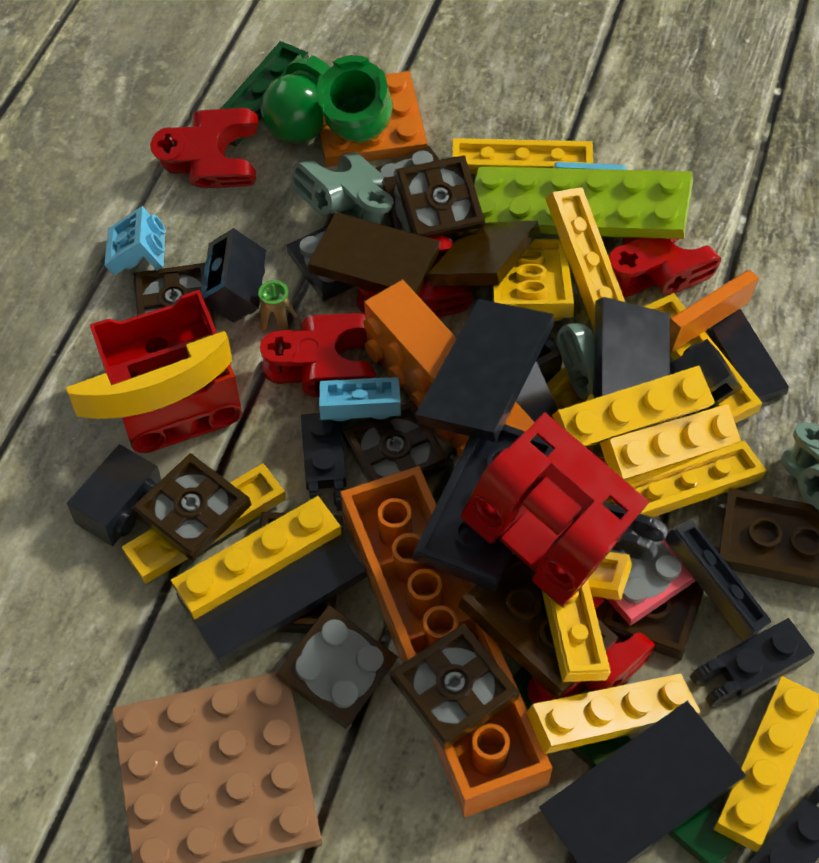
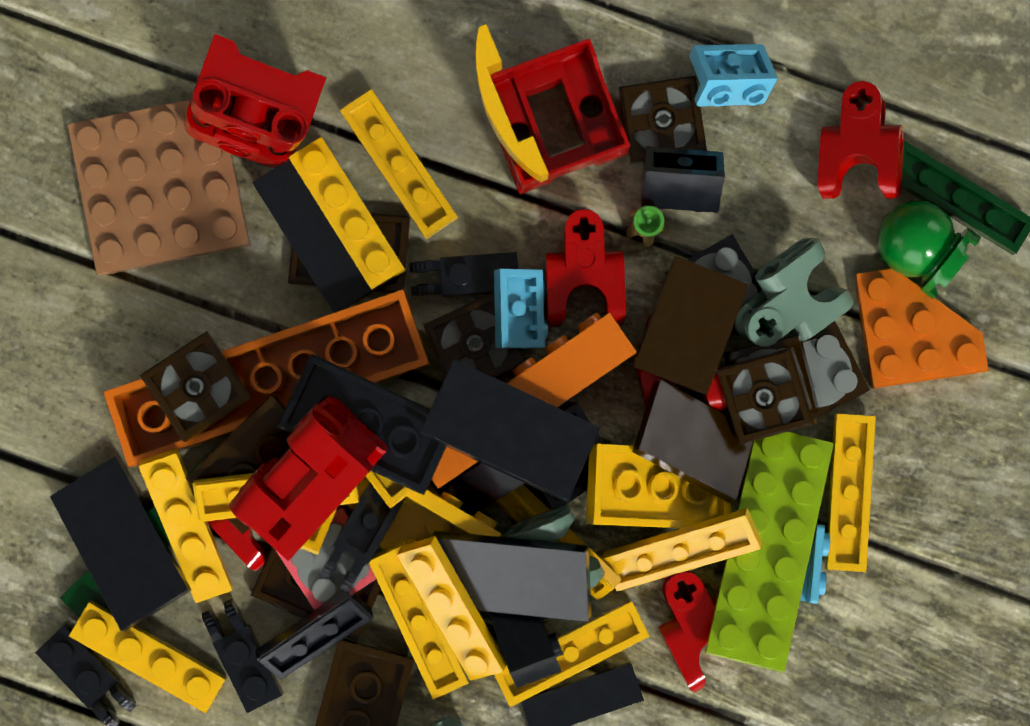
camera: 90 degrees right, 30 degrees up
black brick [67,444,162,546] -> none
dark brown piece [132,453,251,562] -> none
light grey piece [276,605,399,729] -> none
green tile [316,55,393,144] -> none
yellow plate [552,366,715,448] -> none
orange tile [669,270,759,352] -> none
none -> red piece [184,34,327,168]

